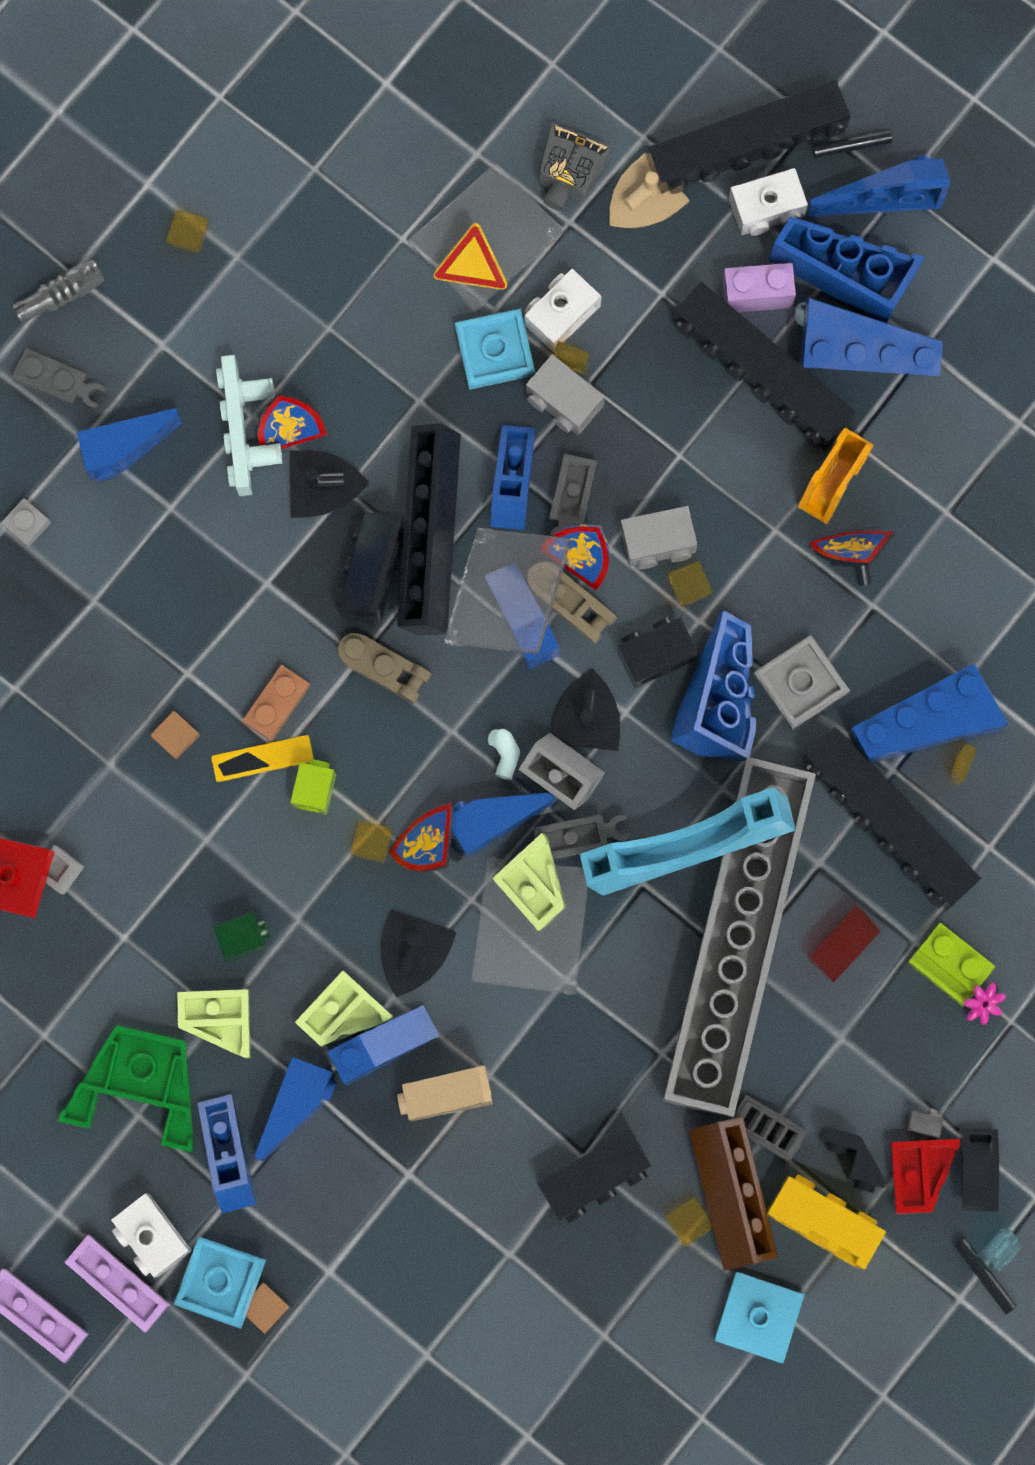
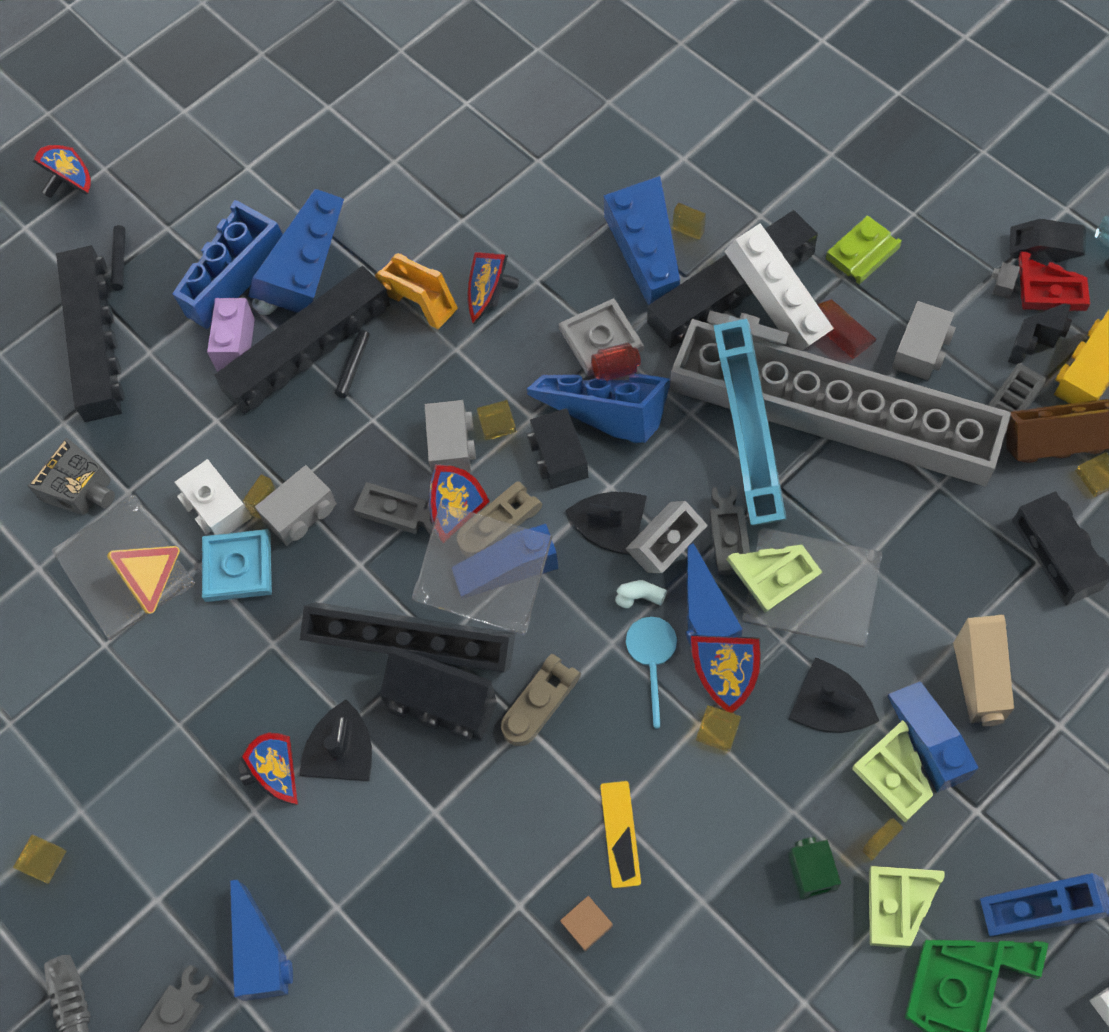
camera: 80 degrees left, 15 degrees down
light aqua plate [216,355,283,496] -> none
nougat plate [243,665,311,742] -> none
blue slope [254,1057,337,1161] -> none
lime brick [290,759,336,815] -> none
blue slope [490,425,536,530] -> none
tan shield [610,153,690,228] -> none
white brick [729,168,808,236] -> none
blue wedge [807,156,950,217] -> none
dark pink plant [963,982,1006,1025] -> none
none -> shield [32,145,91,197]
none -> black piece [335,330,370,398]
none -> clear red brick [591,342,641,381]
none -> medium azure piece [626,617,677,729]
none -> light grey plate [707,311,789,345]
none -> white brick [725,223,834,351]
none -> clear yellow tile [863,818,904,861]
none -> light grey brick [892,301,956,381]

